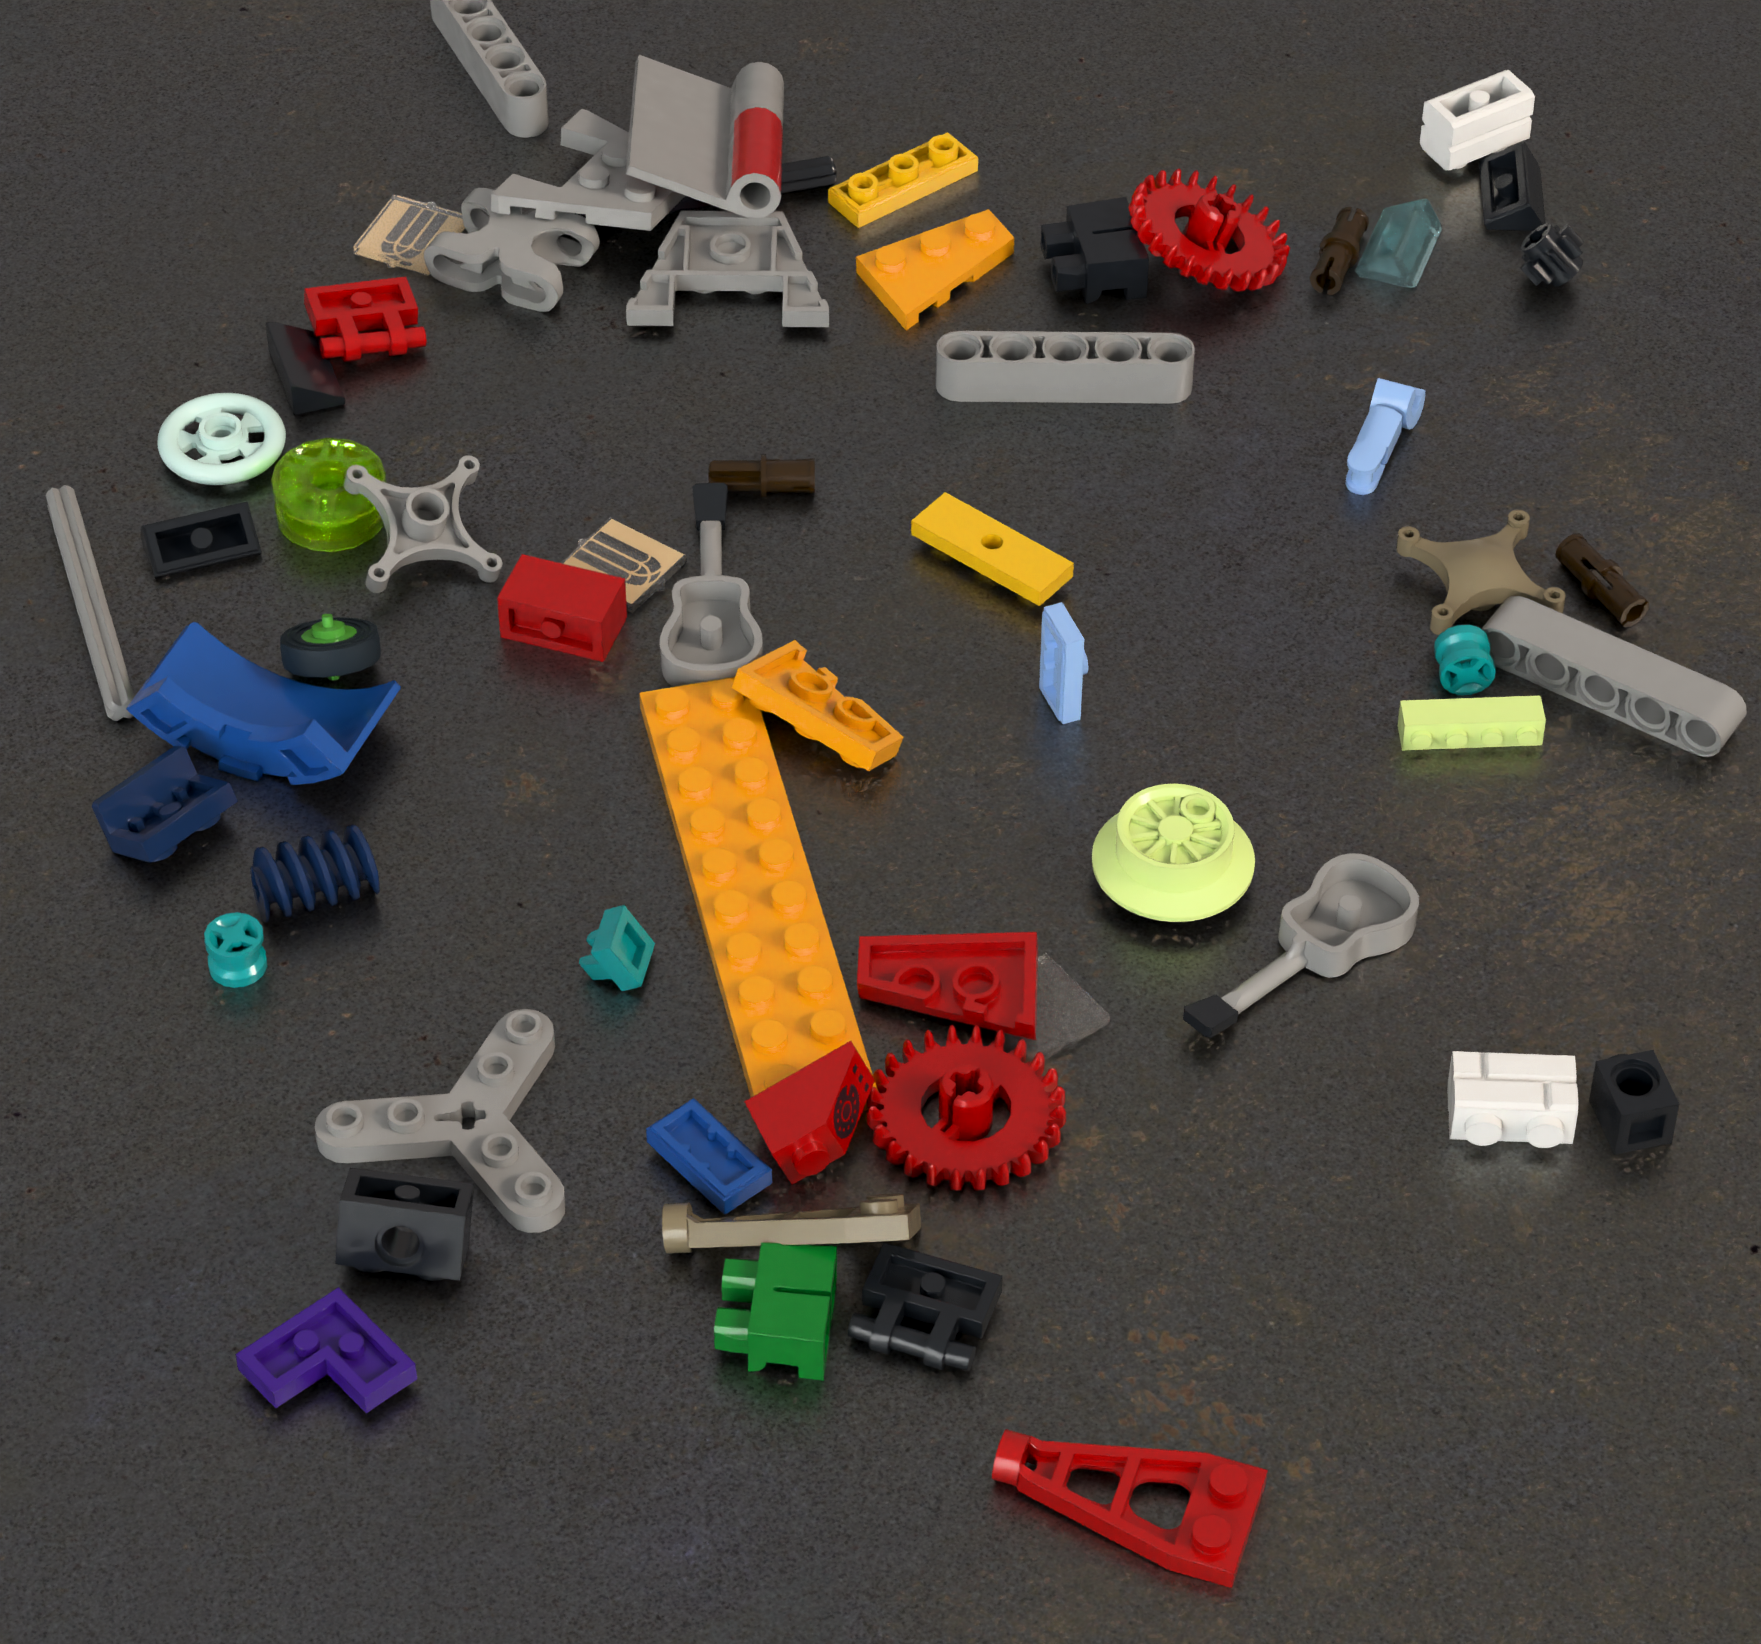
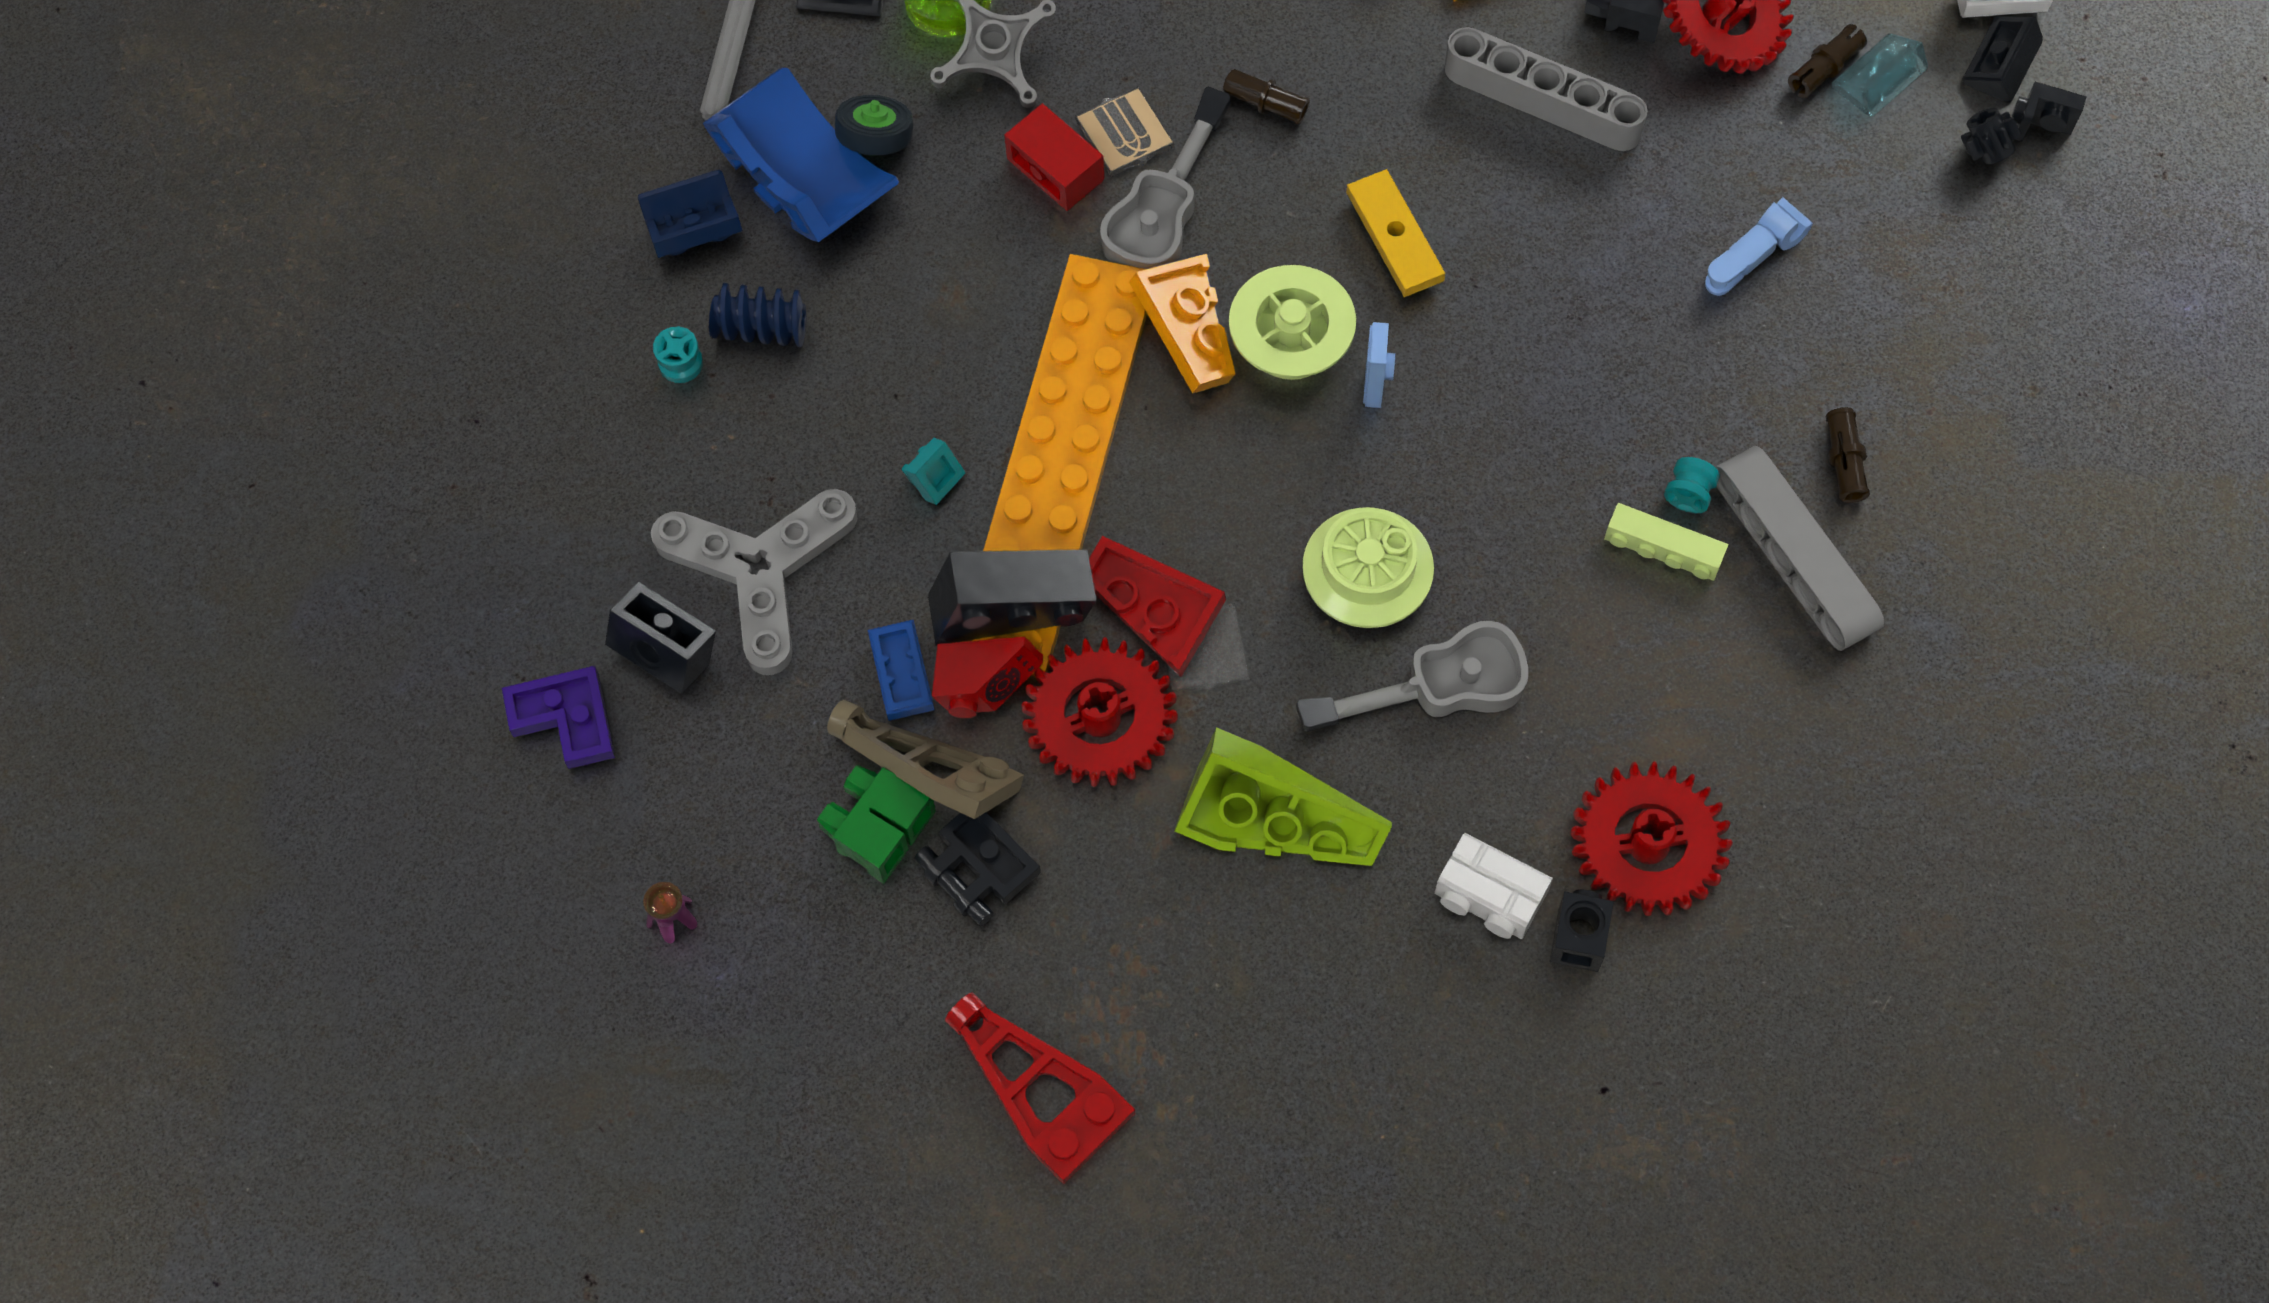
camera: 30 degrees right, 20 degrees up
dark tan piece [1396,510,1566,635] -> none
none -> piece [643,882,697,944]
none -> black wedge [928,550,1097,646]
none -> lime wedge [1174,727,1392,866]
none -> yellowish green wheel [1229,265,1356,380]
none -> red gear [1570,761,1733,916]
none -> black bracket [2011,81,2087,142]

